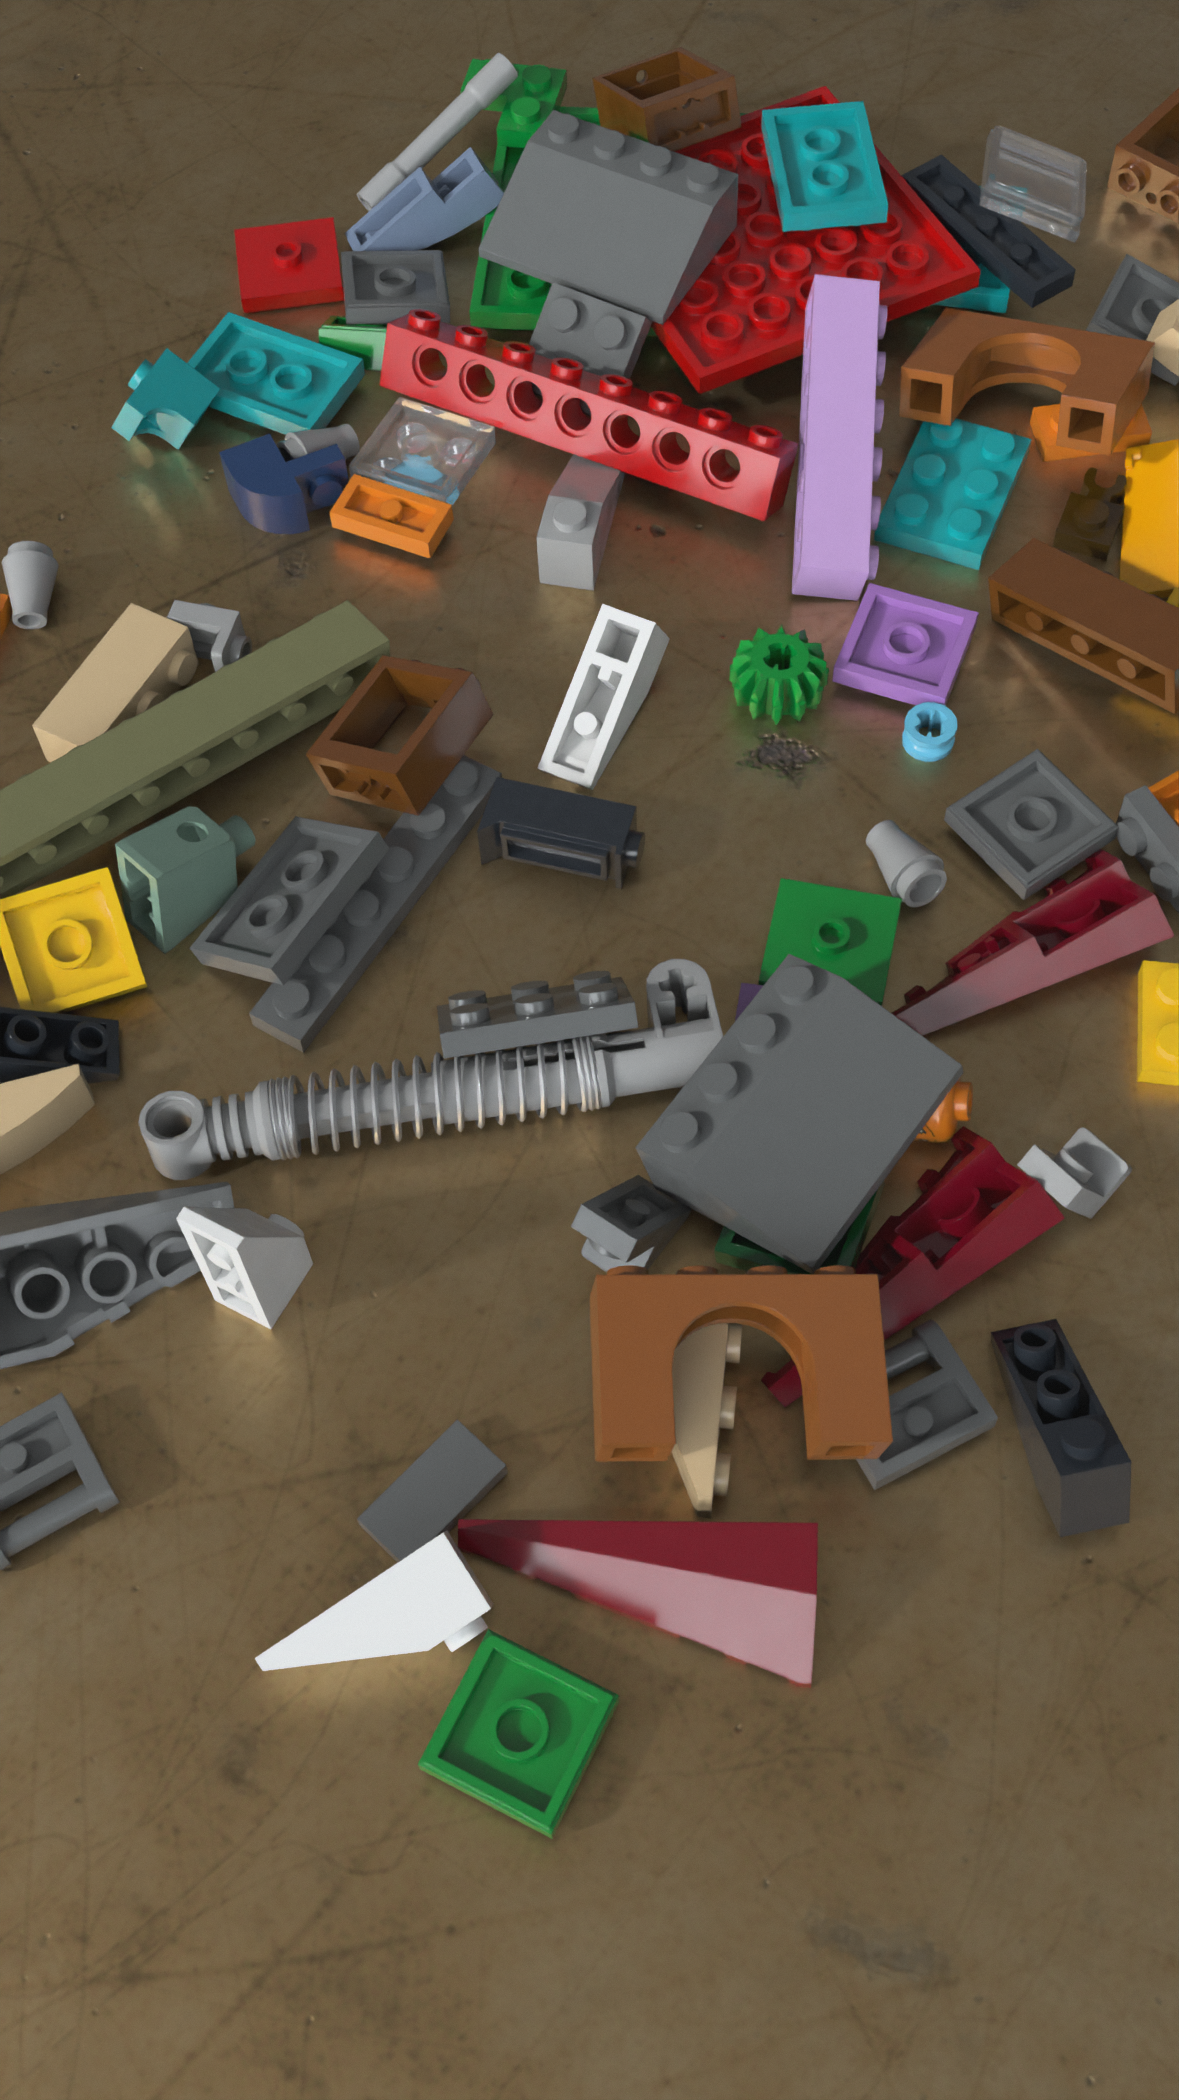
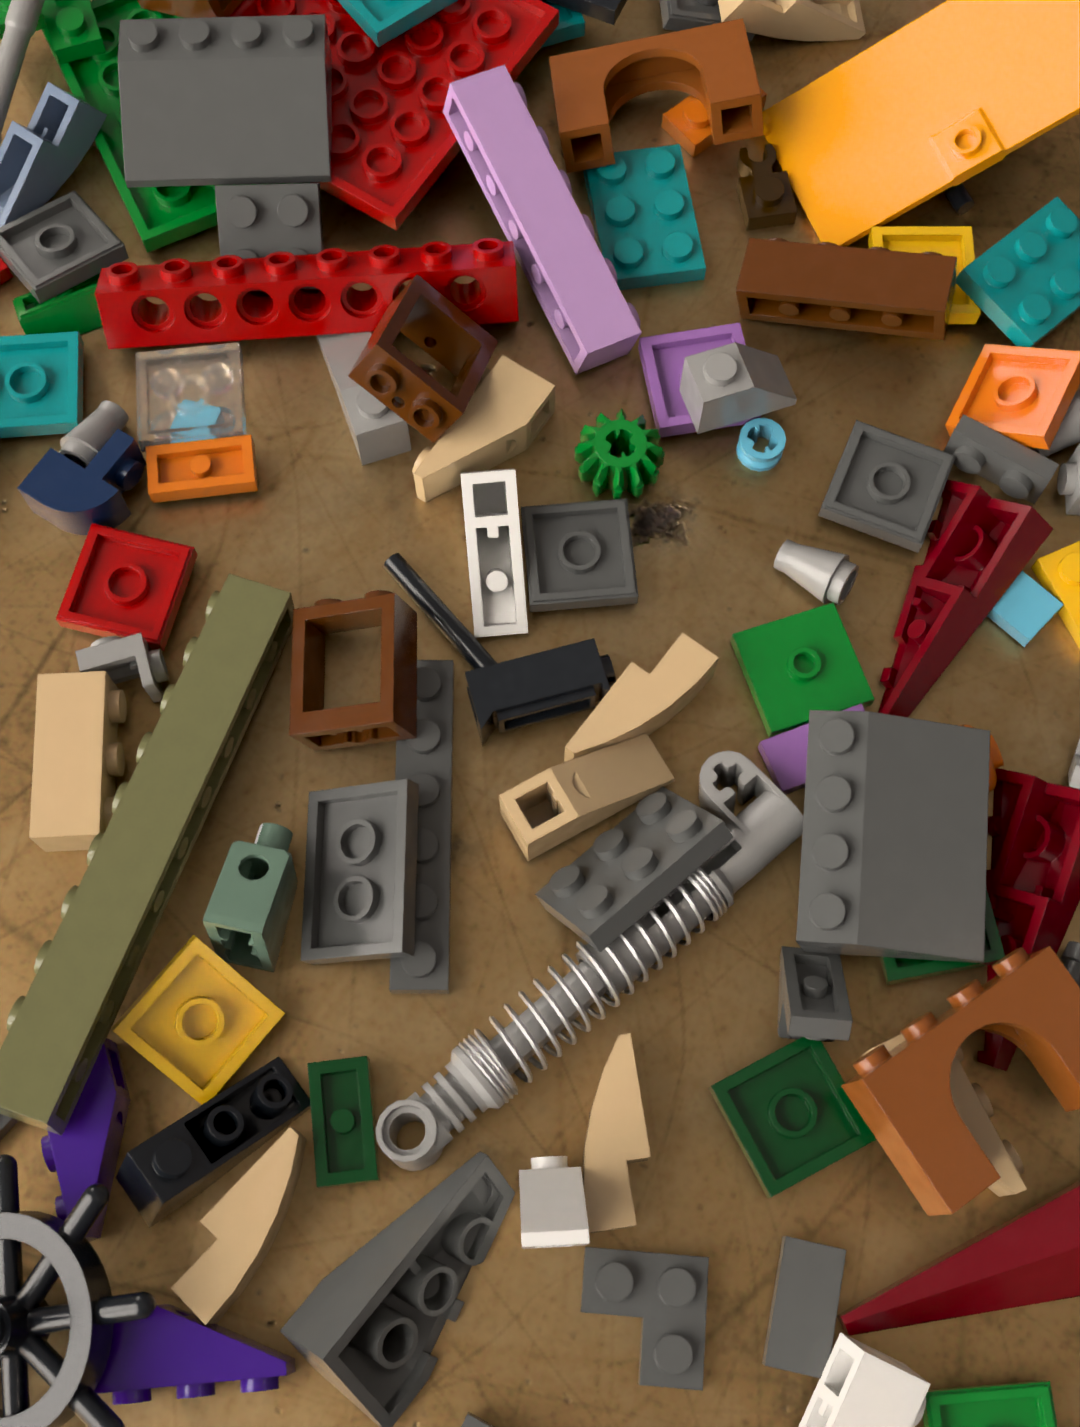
camera: 35 degrees left, 10 degrees up
none -> red plate [56,523,198,651]
none -> dark green plate [307,1056,380,1188]
none -> reddish brown window [348,274,499,443]
none -> black bar [383,553,497,669]
none -> tan slope [412,355,555,503]
none -> tan slope [499,733,675,861]
none -> dark grey plate [521,498,639,612]
none -> tan slope [564,632,719,762]
none -> dark grey plate [580,1247,709,1391]
none -> tan slope [582,1033,651,1233]
none -> light grey slope [679,342,797,434]
none -> dark green plate [709,1037,877,1198]
none -> medium azure tile [987,570,1064,647]

